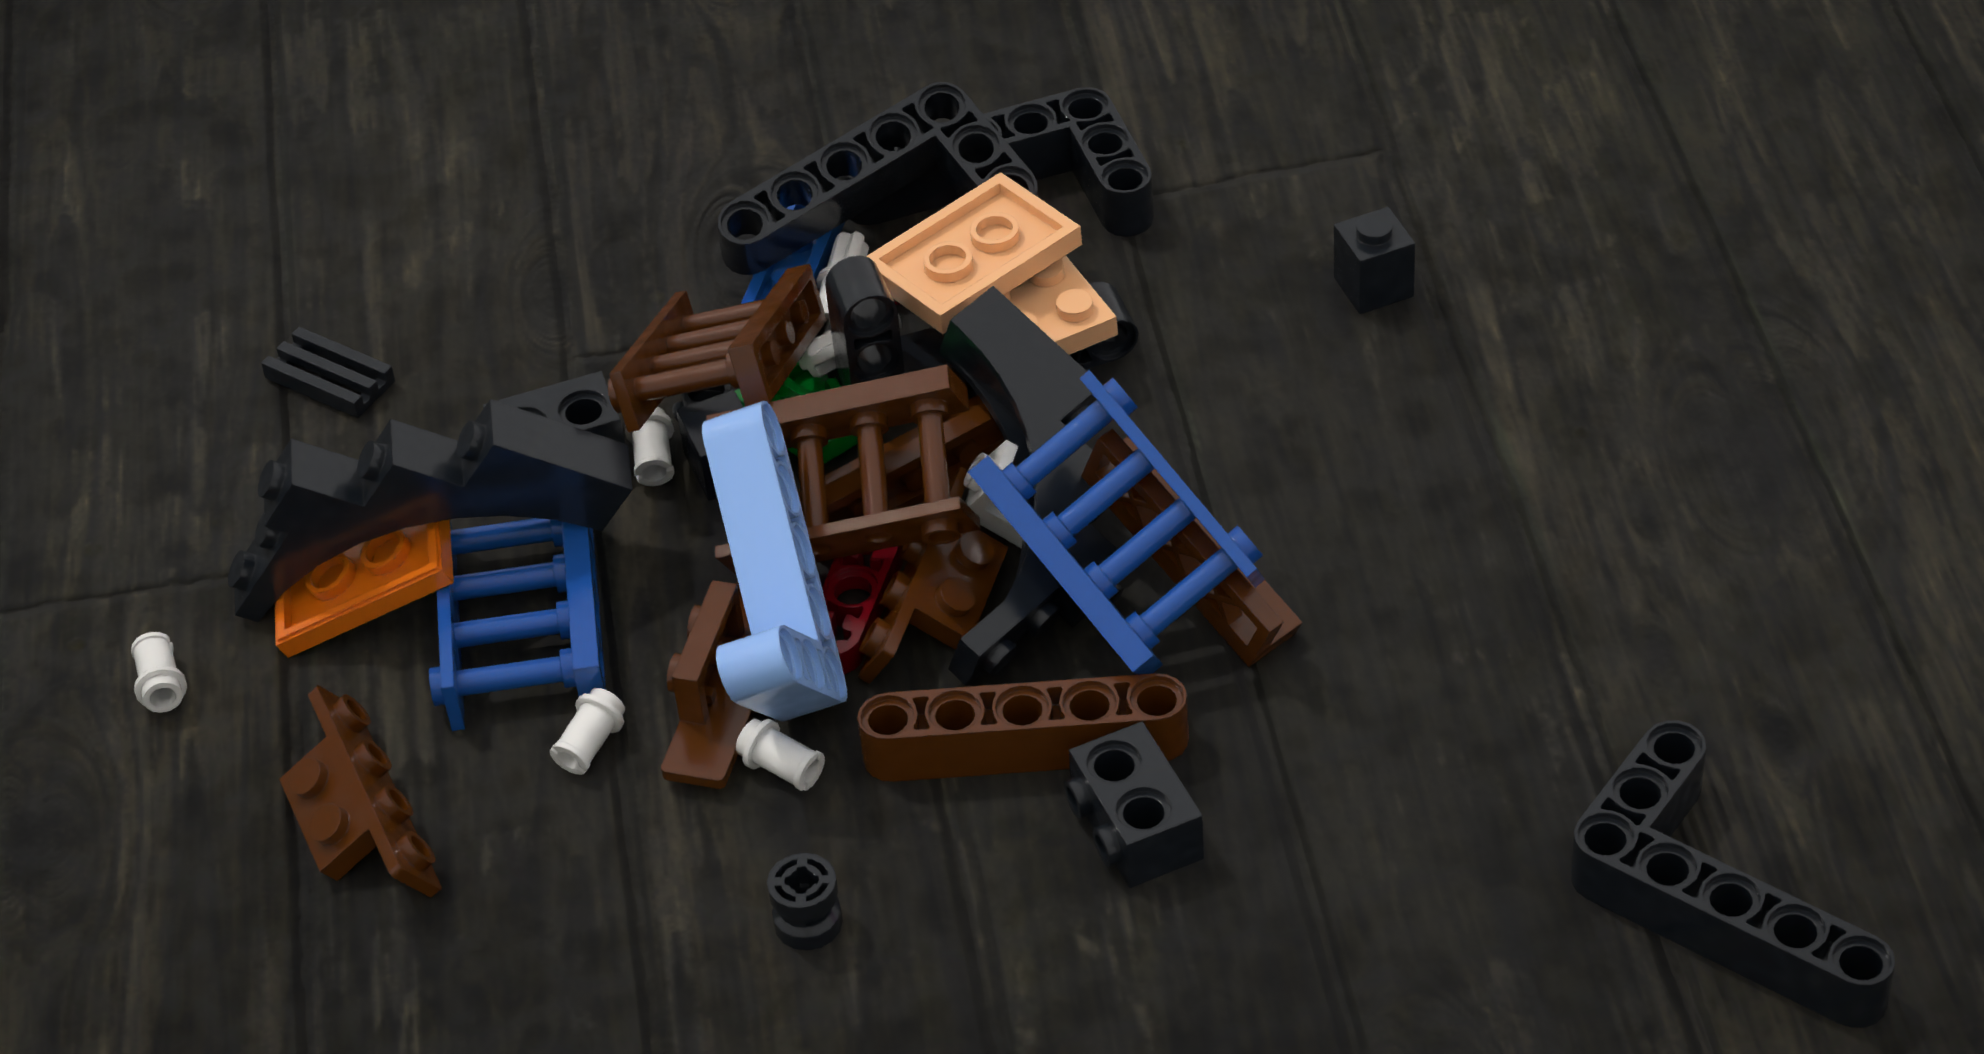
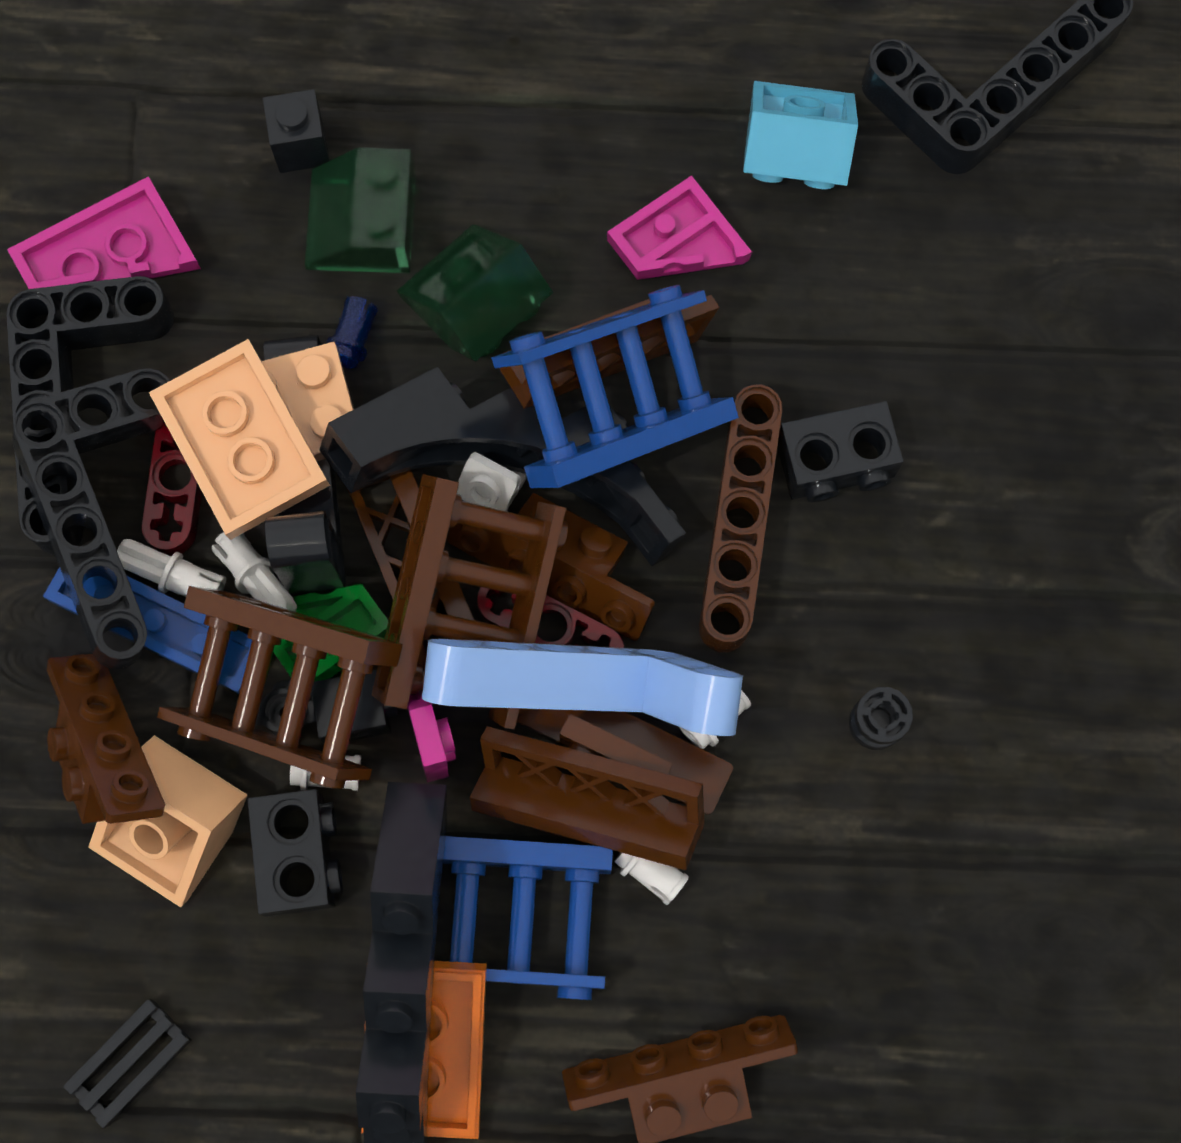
camera: 85 degrees left, 30 degrees up
none -> dark pink wing [7,176,201,289]
none -> reddish brown bracket [47,654,165,824]
none -> light nougat slope [88,735,248,907]
none -> clear green slope [305,148,416,273]
none -> clear blue pin [325,296,378,368]
none -> clear green slope [397,224,553,362]
none -> dark pink wing [407,690,456,783]
none -> reddish brown fence [469,726,704,870]
none -> dark pink wing [607,175,752,280]
none -> medium azure slope [743,81,858,189]

